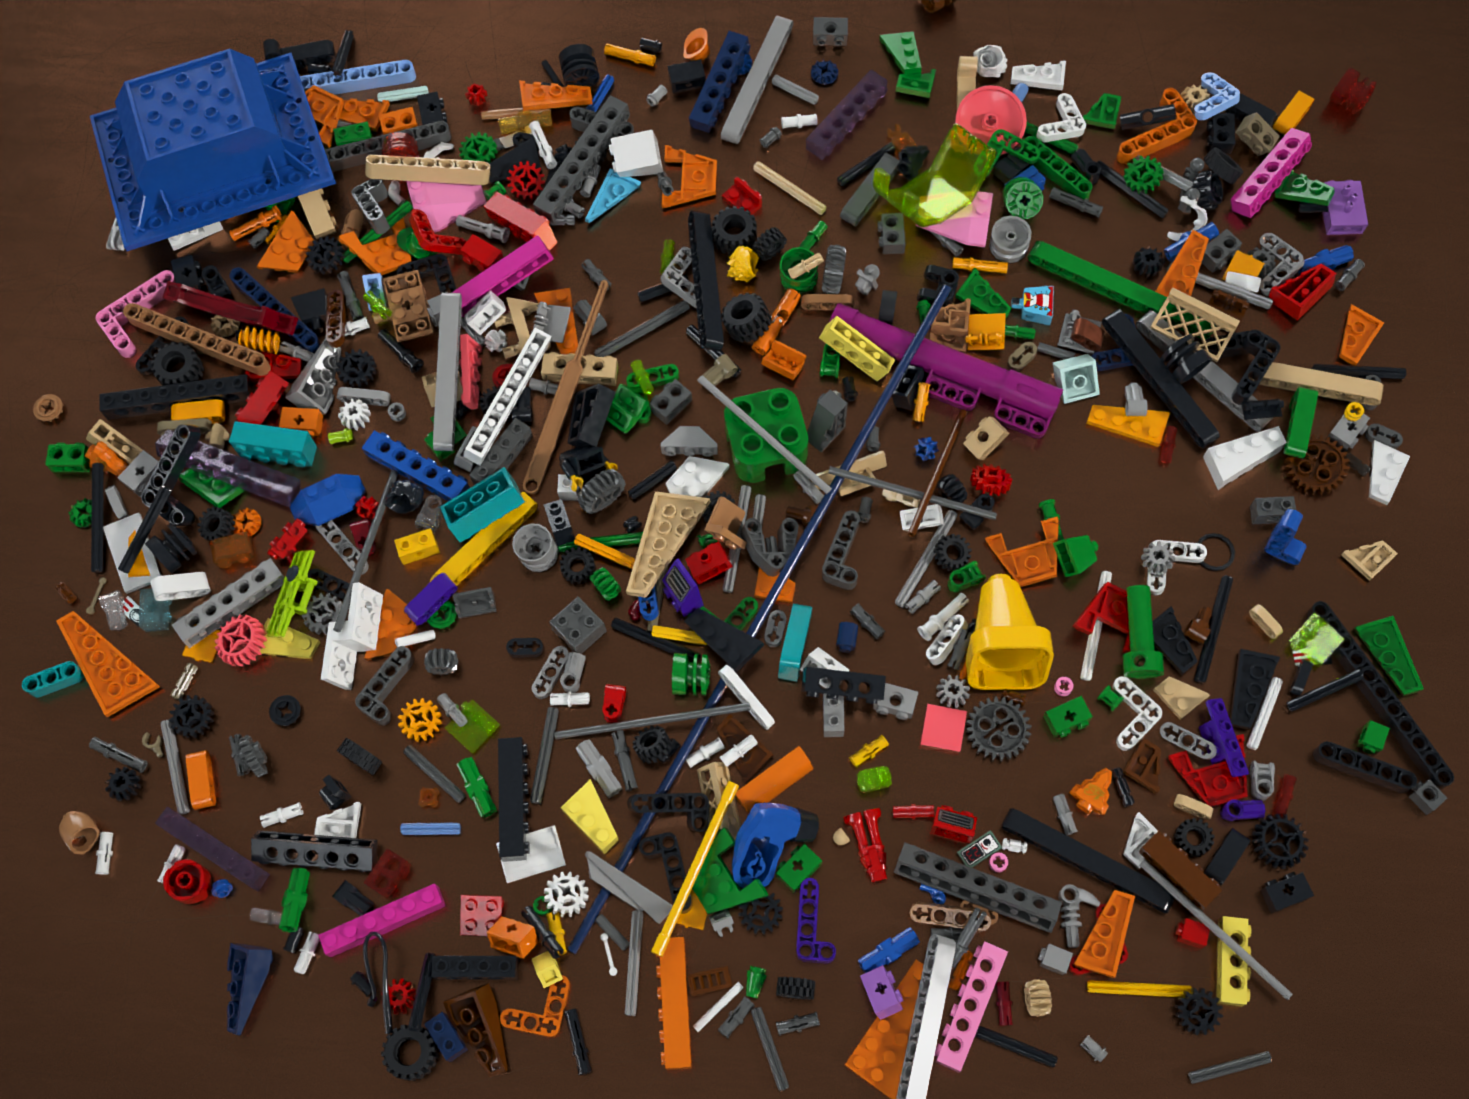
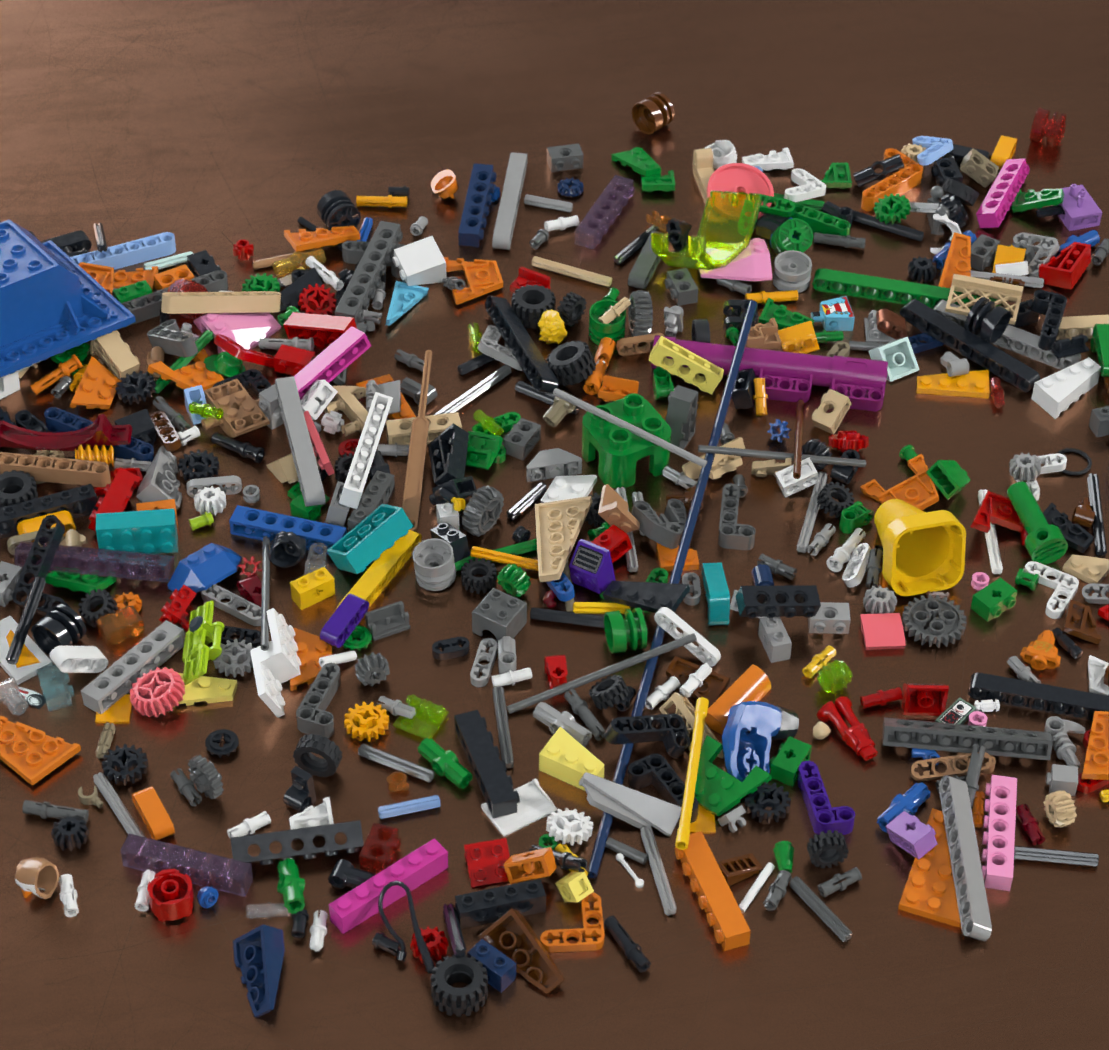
camera: 20 degrees left, 25 degrees down
black brick [667,60,706,93] -> none

